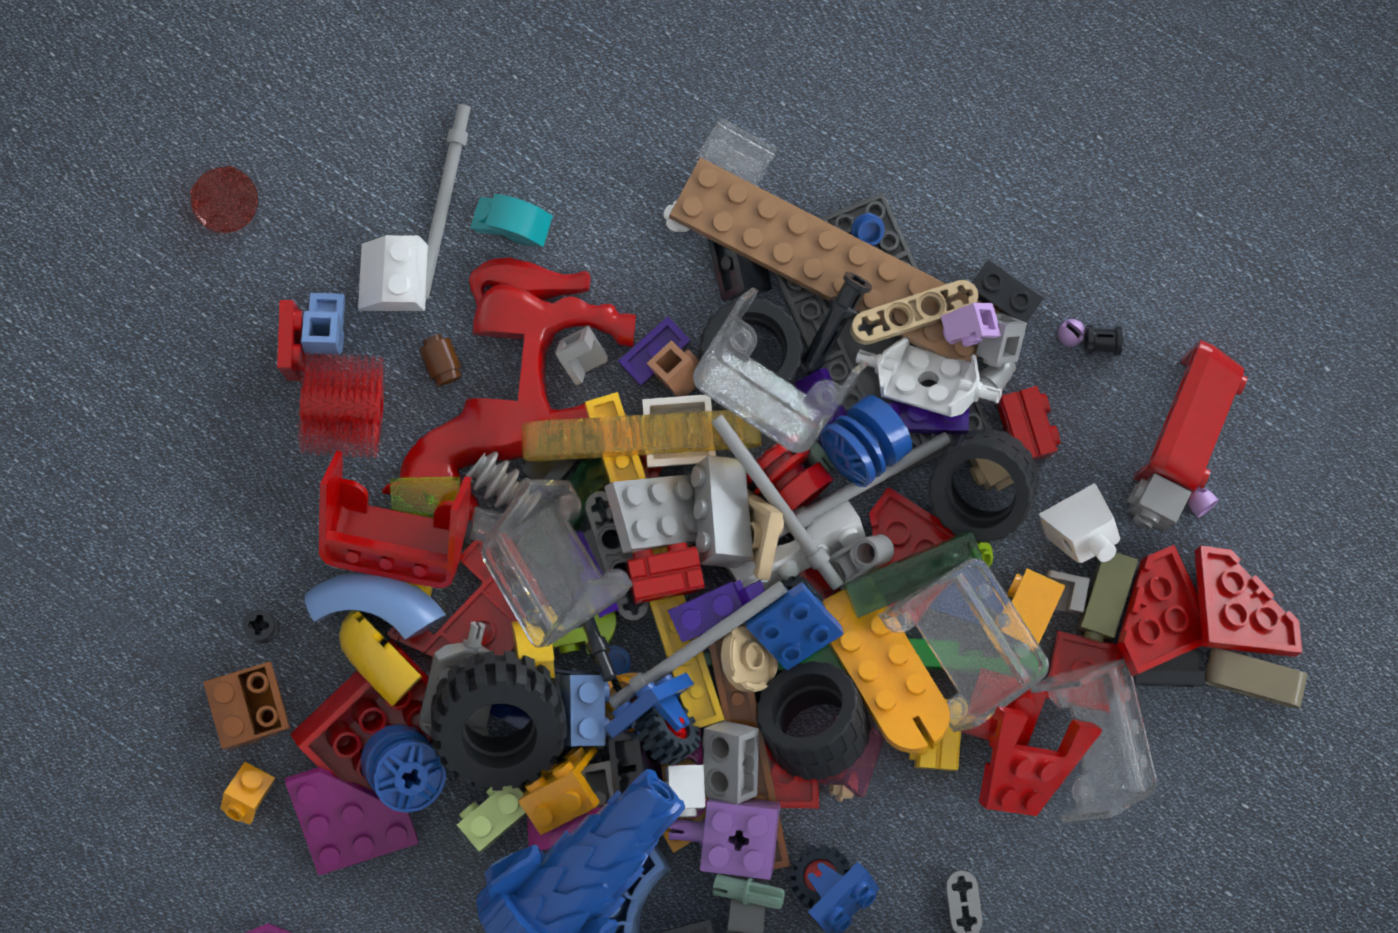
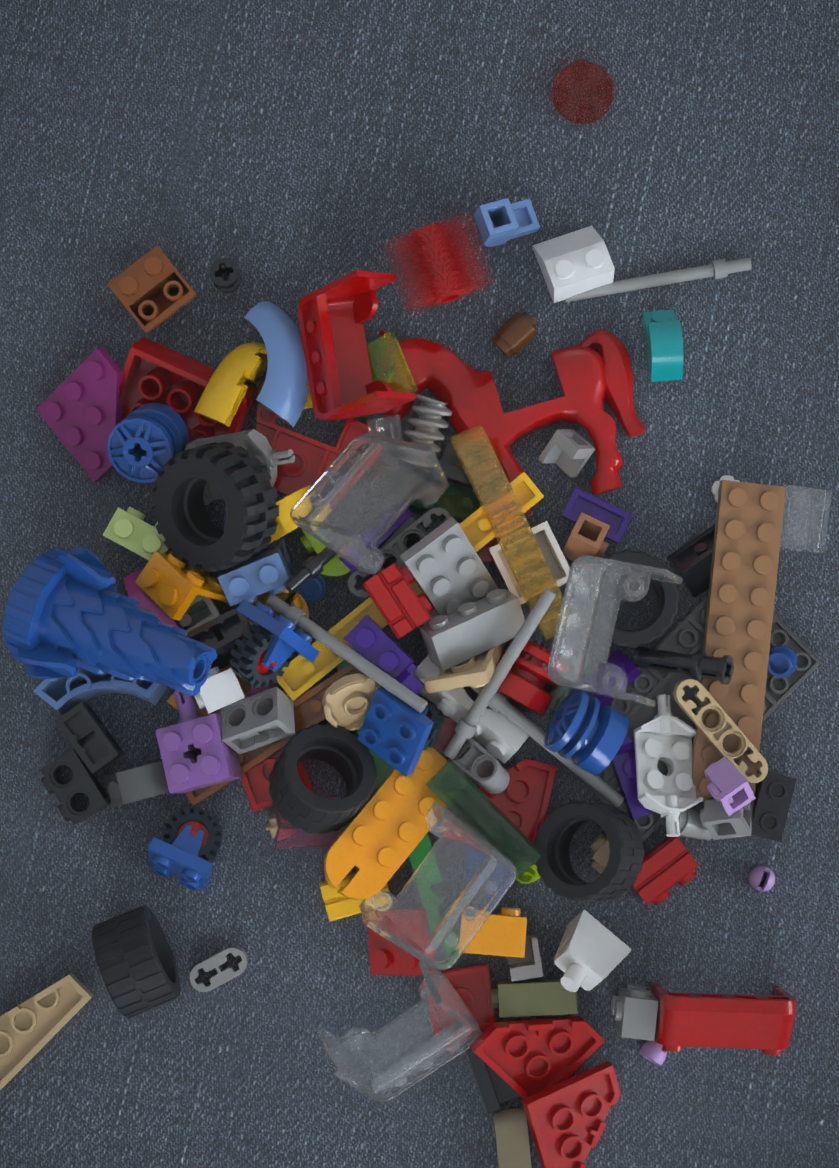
camera: 75 degrees right, 5 degrees up
light orange bracket [220,762,275,825] -> none
red plate [277,300,307,381] -> none
sand green axle [713,873,785,909] -> none
red wing [979,706,1102,816] -> none
black bush [1084,325,1123,356] -> none

